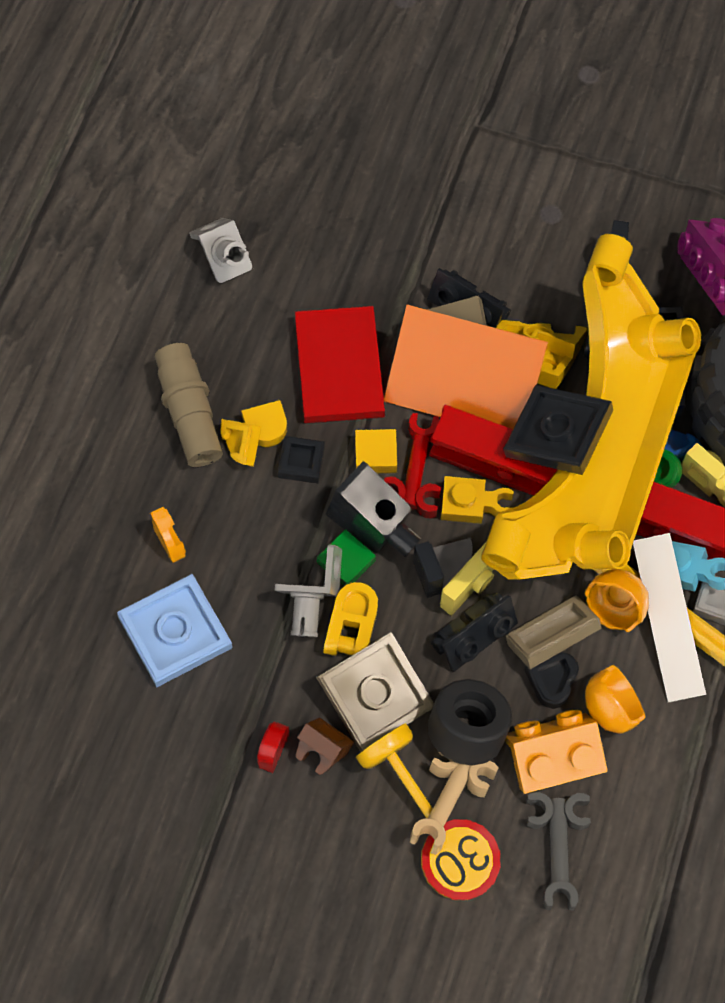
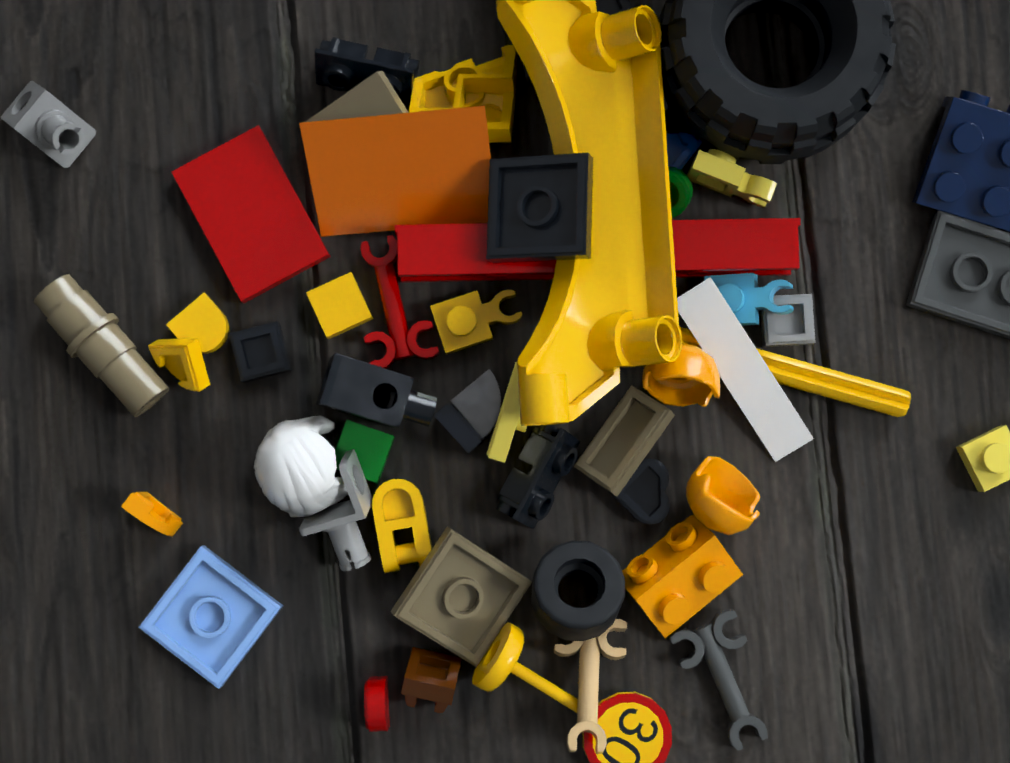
camera: 25 degrees left, 20 degrees up
none -> white hair [254,416,356,517]

